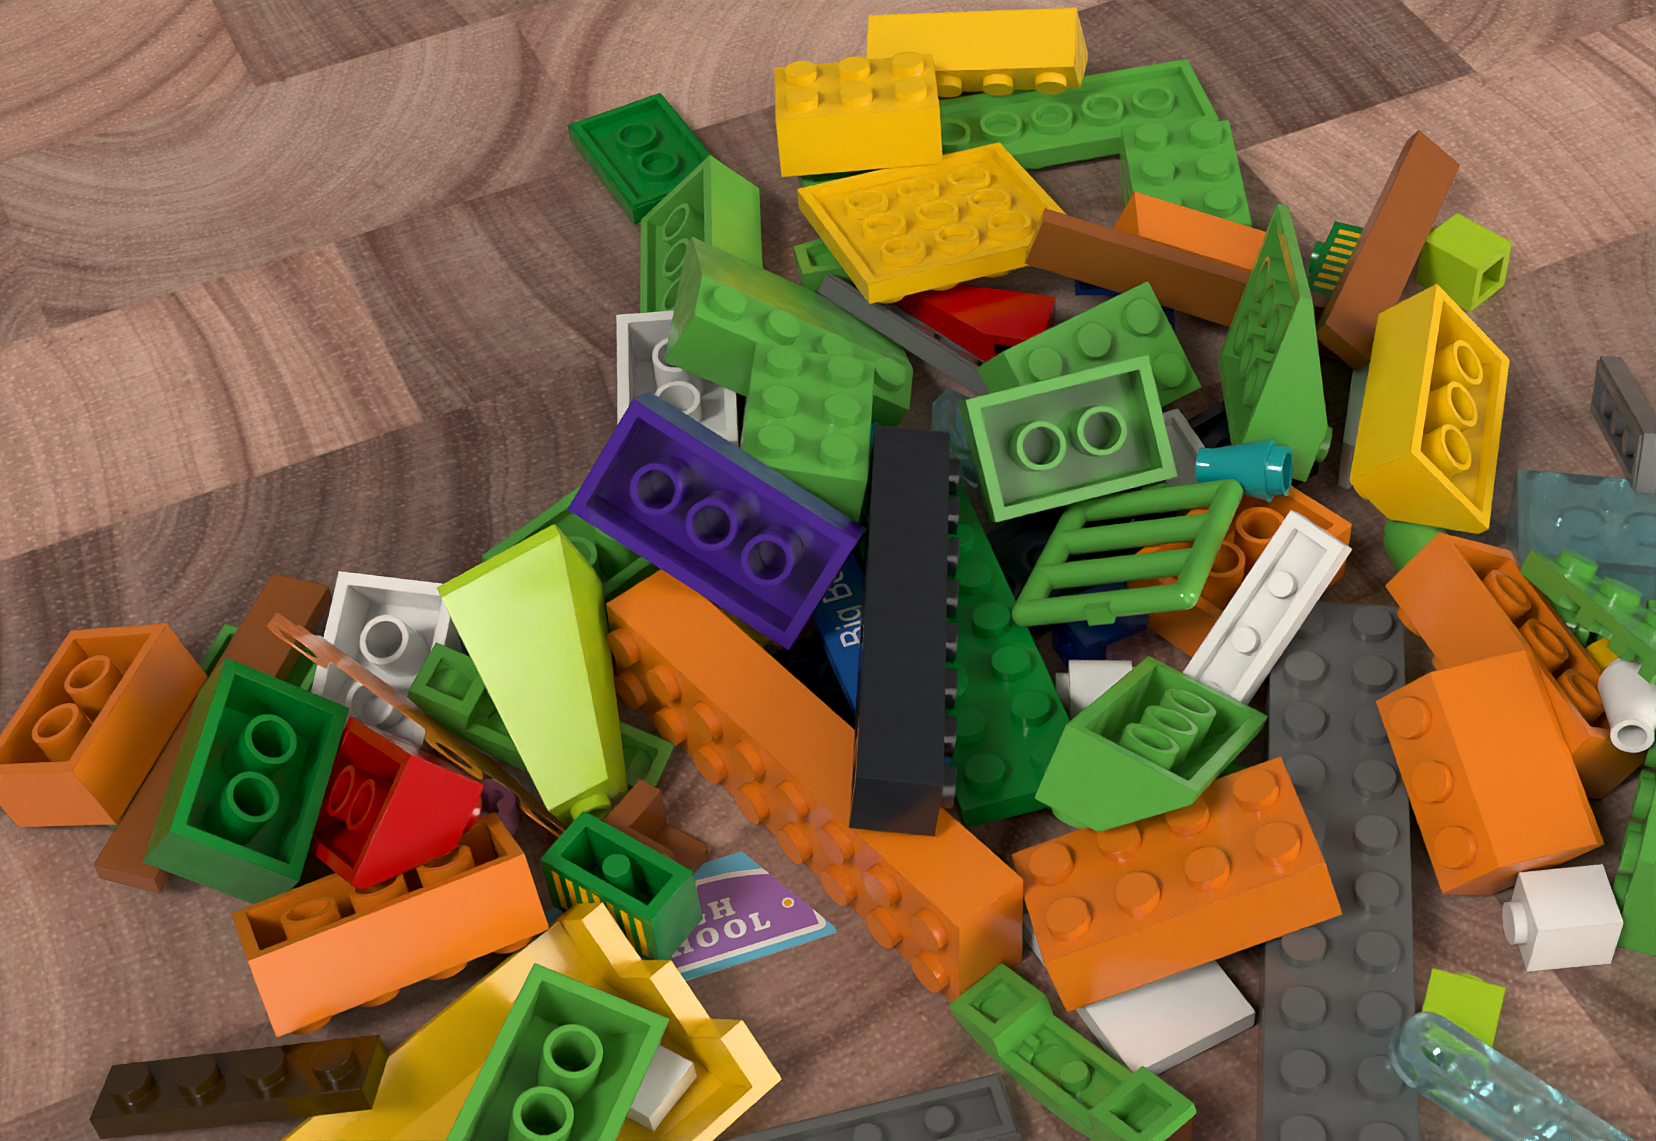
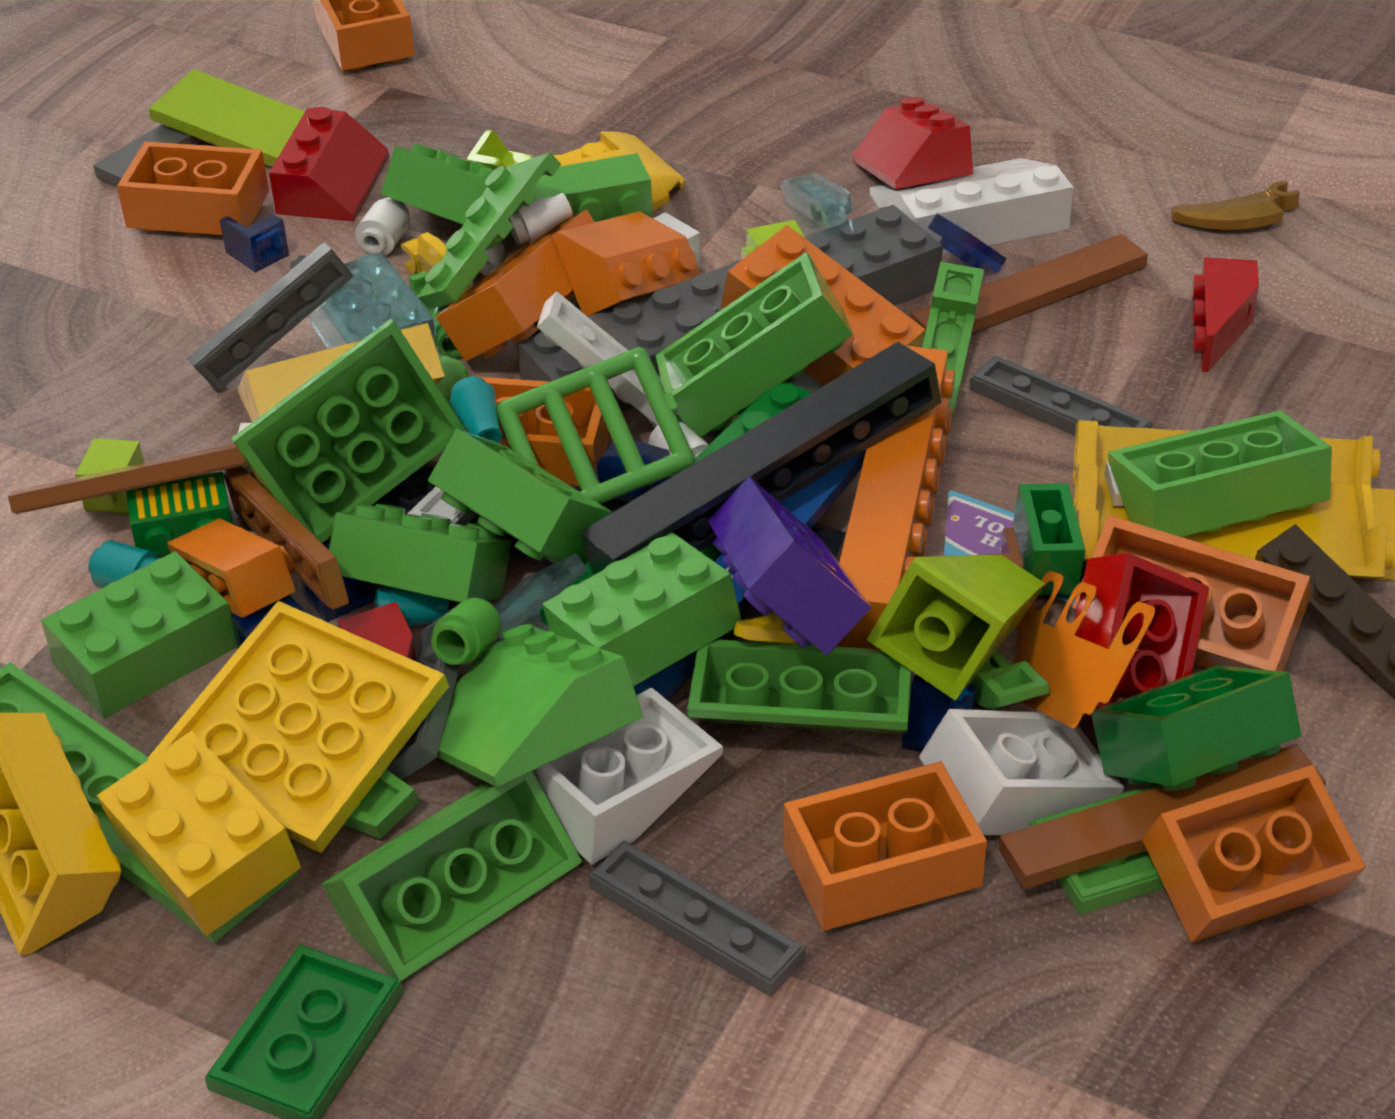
camera: 130 degrees left, 5 degrees down
none -> teal brick [88,540,159,588]
none -> bright green brick [431,598,502,665]
none -> dark grey tile [589,841,806,997]
none -> orange brick [783,761,987,931]

